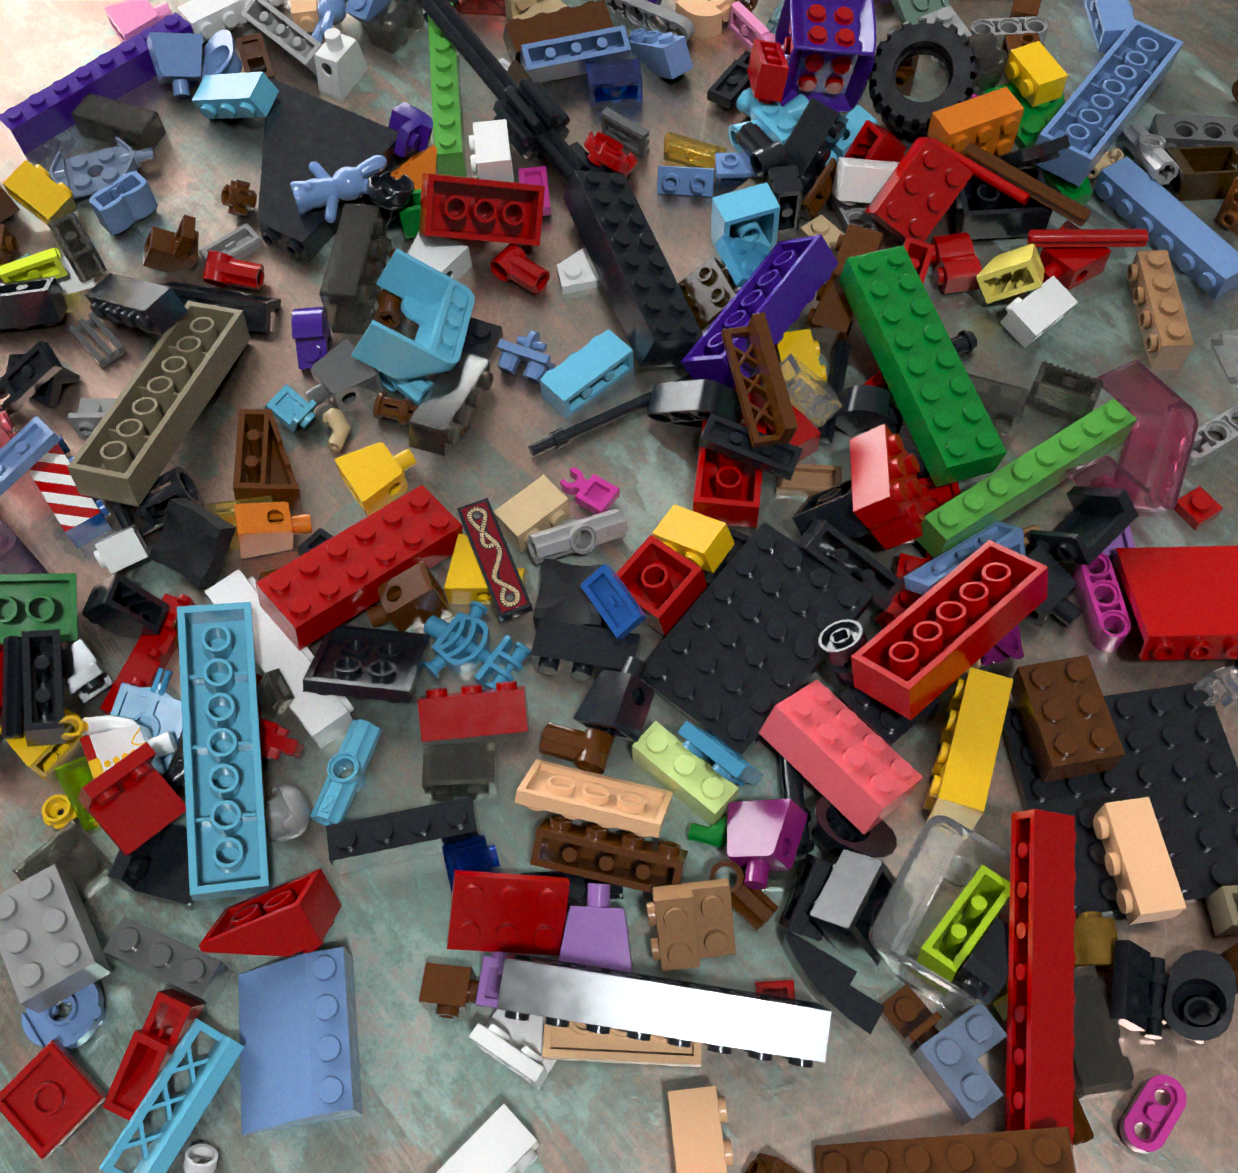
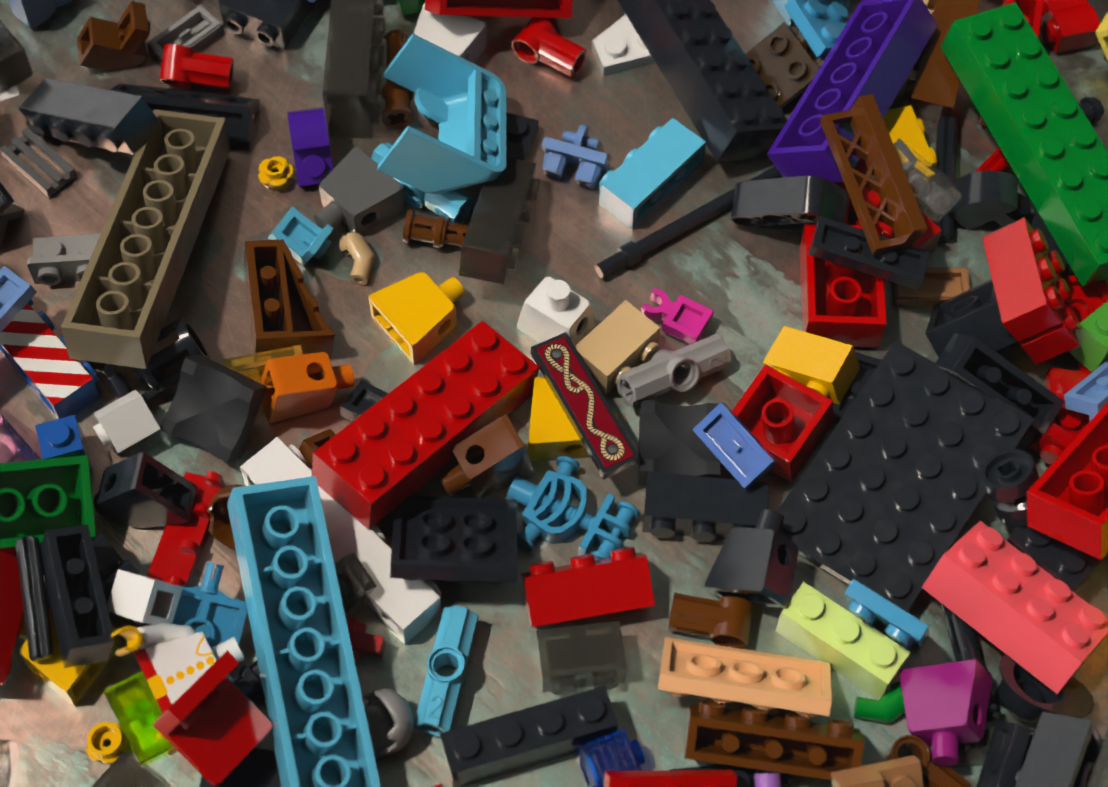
camera: 10 degrees left, 0 degrees up
none -> blue brick [35,415,92,471]
none -> white brick [107,569,183,625]
none -> yellow plate [258,156,294,191]
none -> white torso [517,277,596,346]

